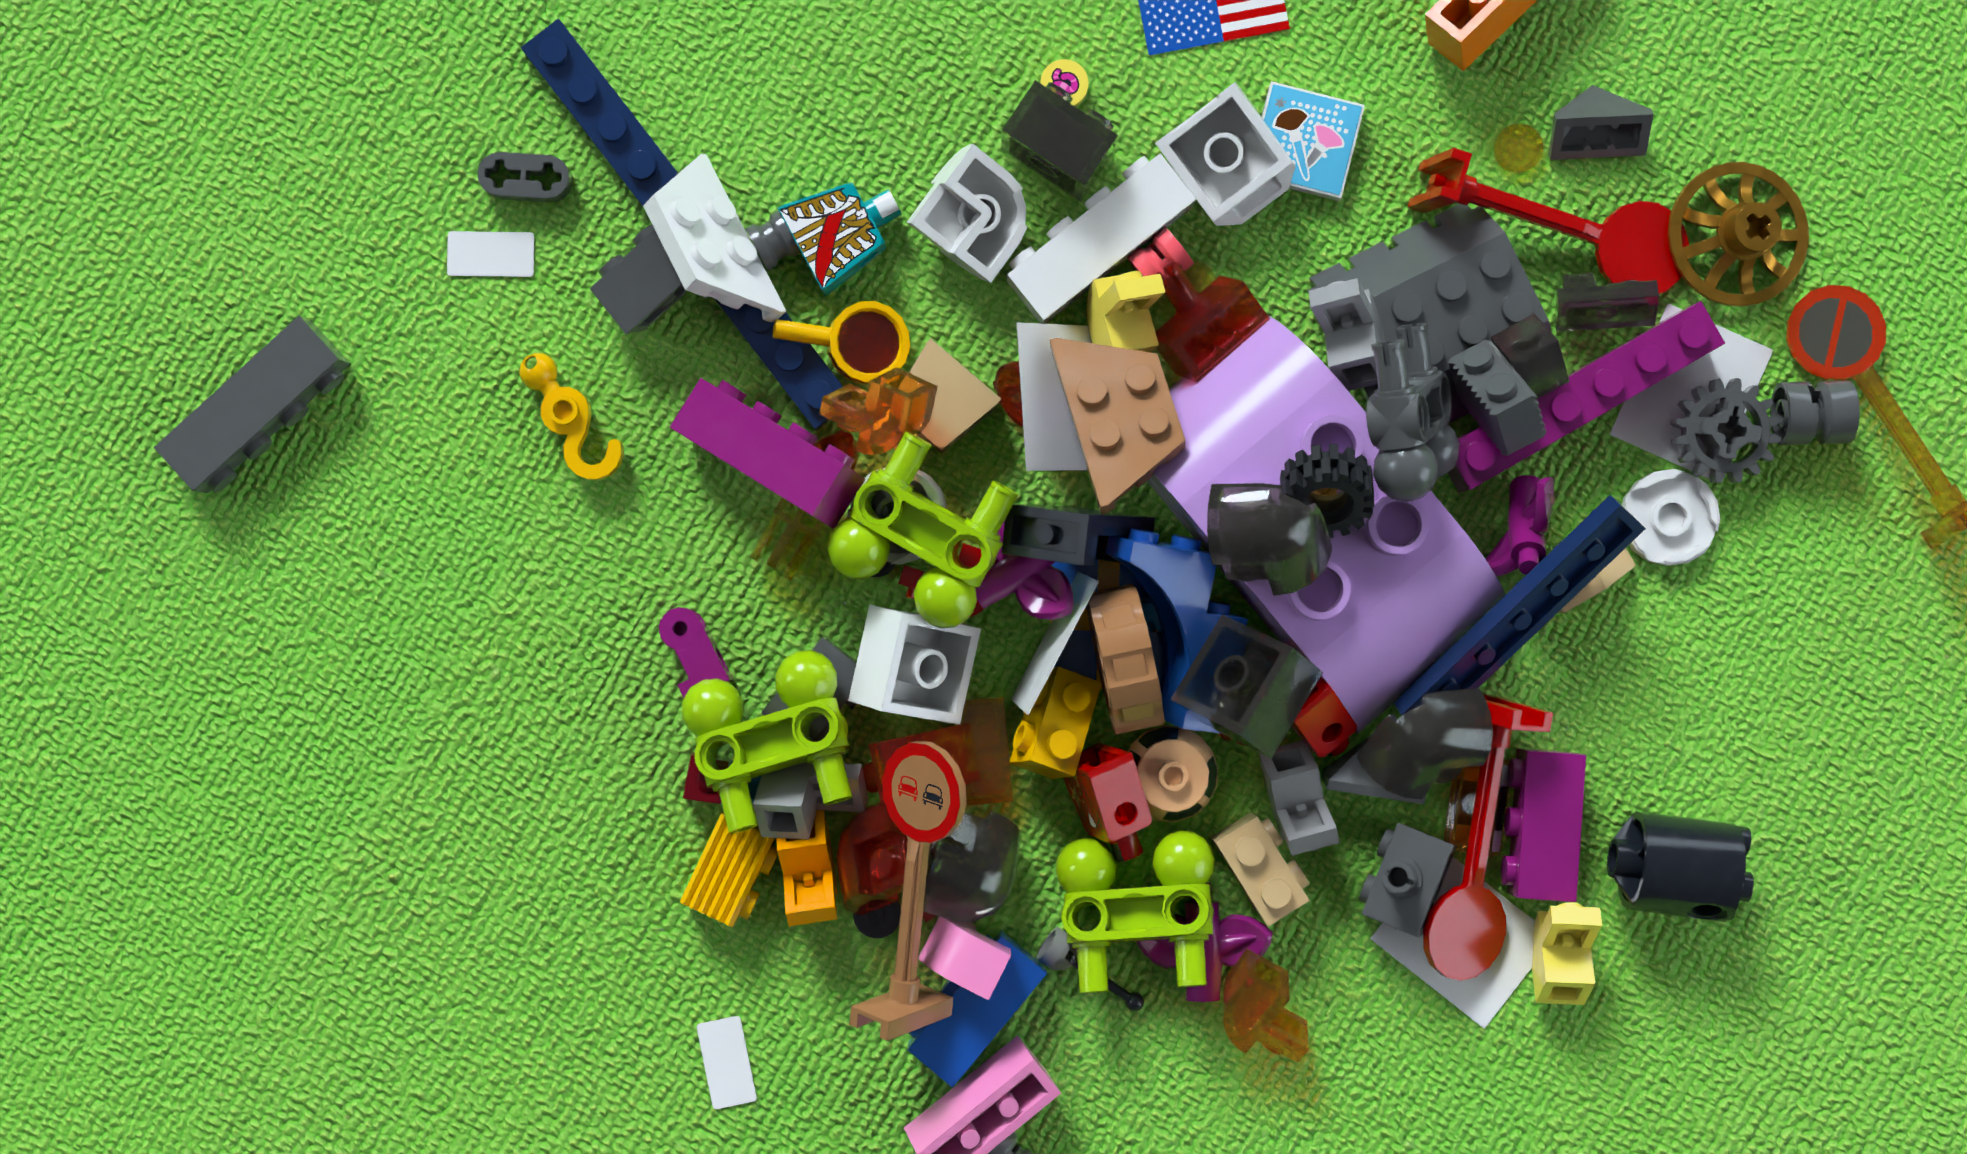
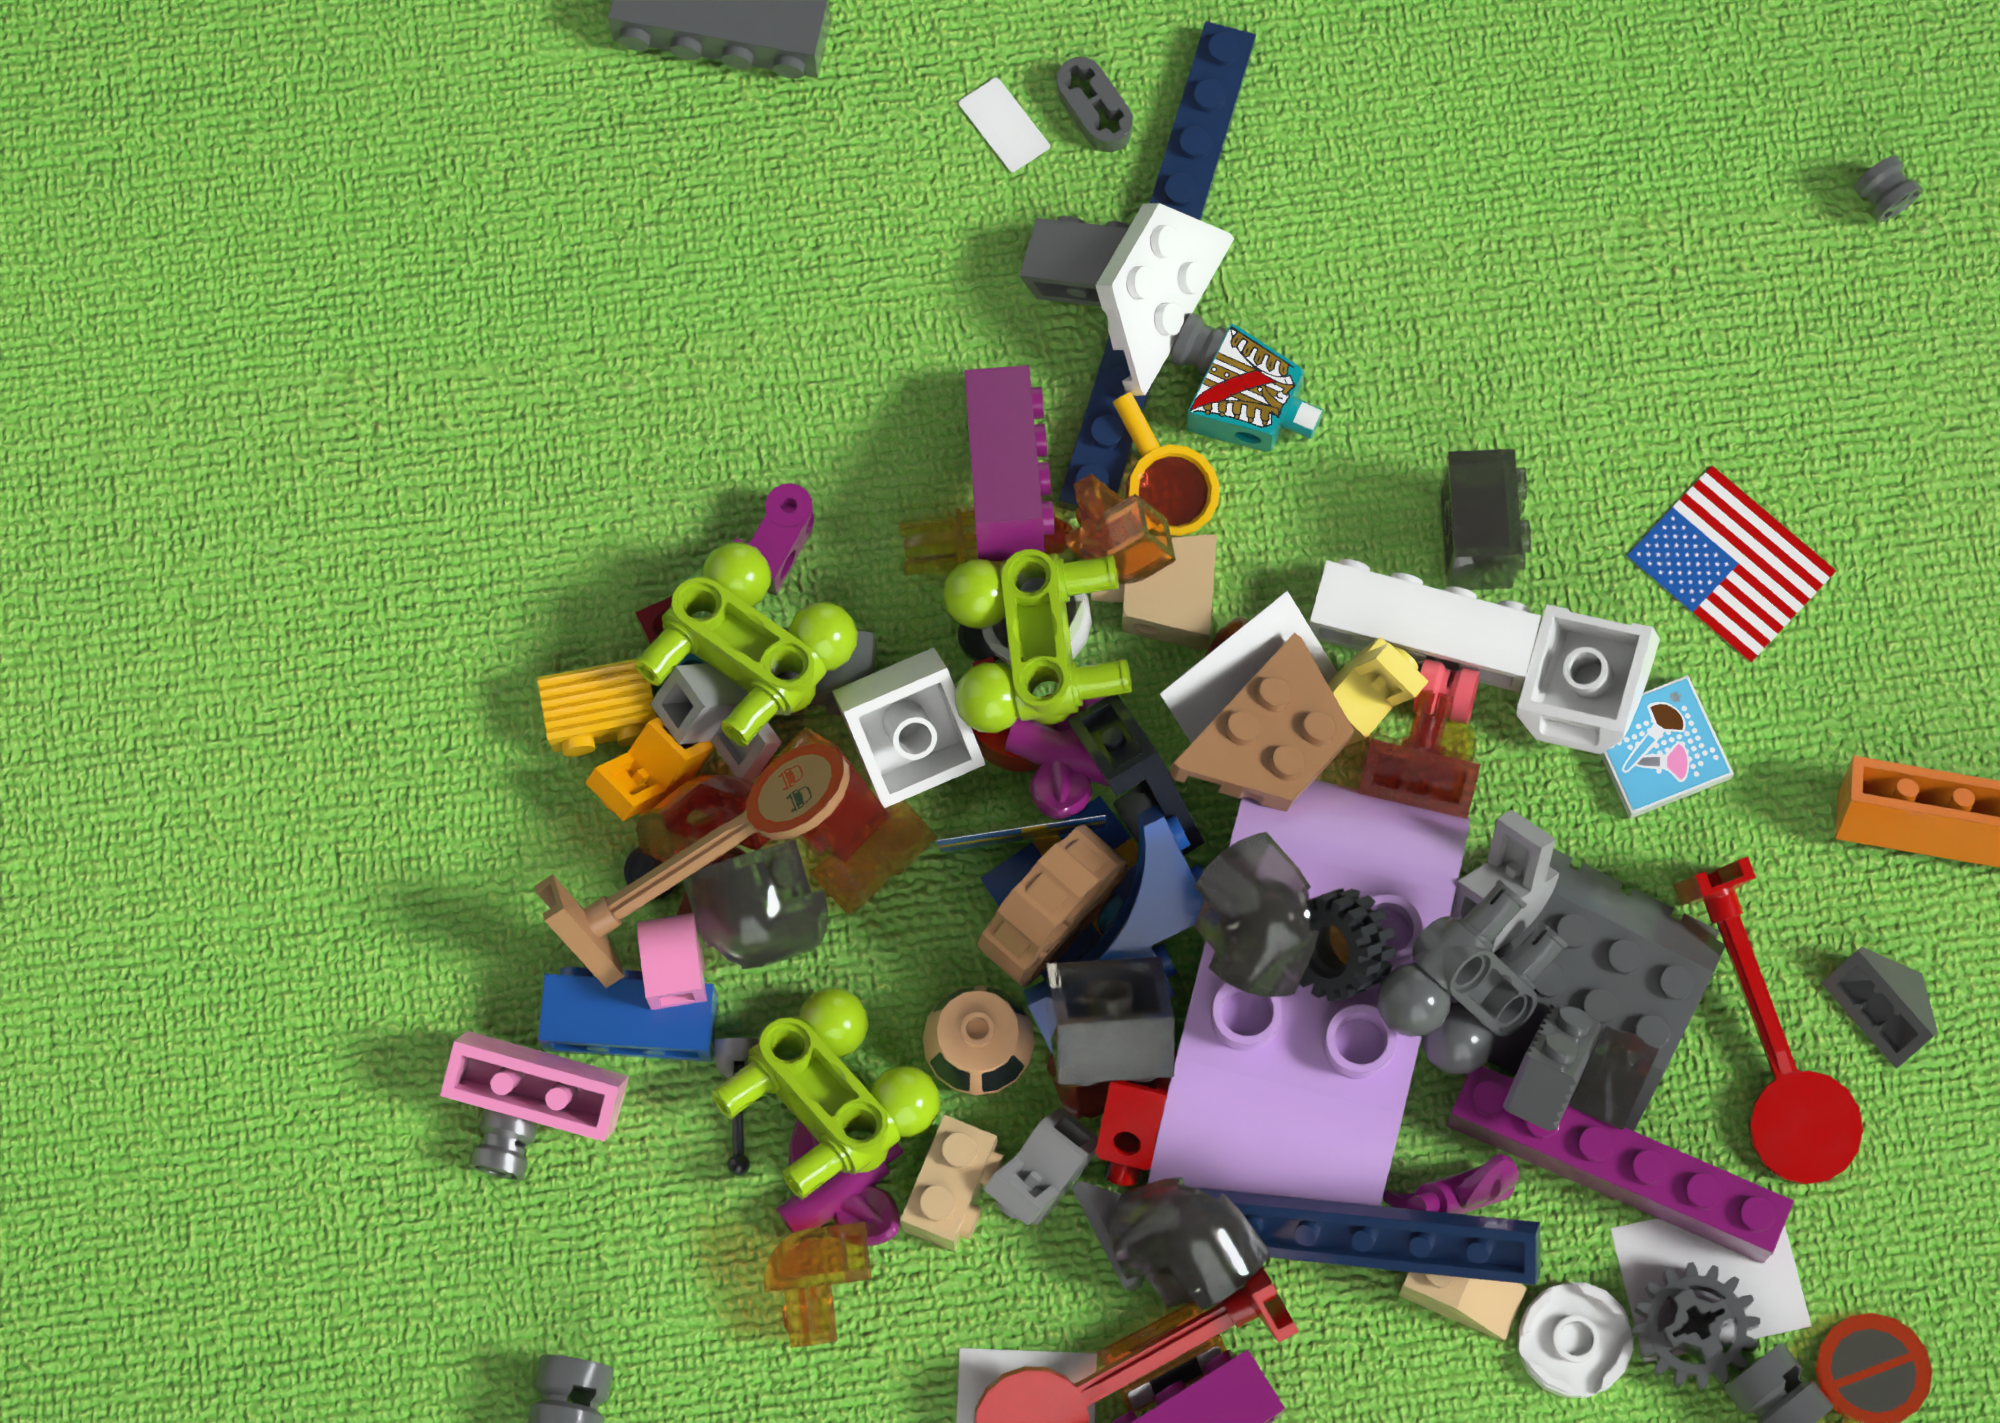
camera: 60 degrees right, 15 degrees down
yellow piece [519,353,624,480] -> none
white sticker [697,1016,757,1109] -> none
white brick [906,144,1028,283] -> none
yellow brick [1009,666,1102,779] -> none
light yellow tile [1040,59,1089,111] -> none
red torso [1063,743,1152,862] -> none
dark grey brick [1359,823,1457,937] -> none
clear yellow piece [1493,123,1544,173] -> none
clear smoke hinge [1555,273,1659,332] -> none
pearl gold wheel [1667,162,1809,307] -> none

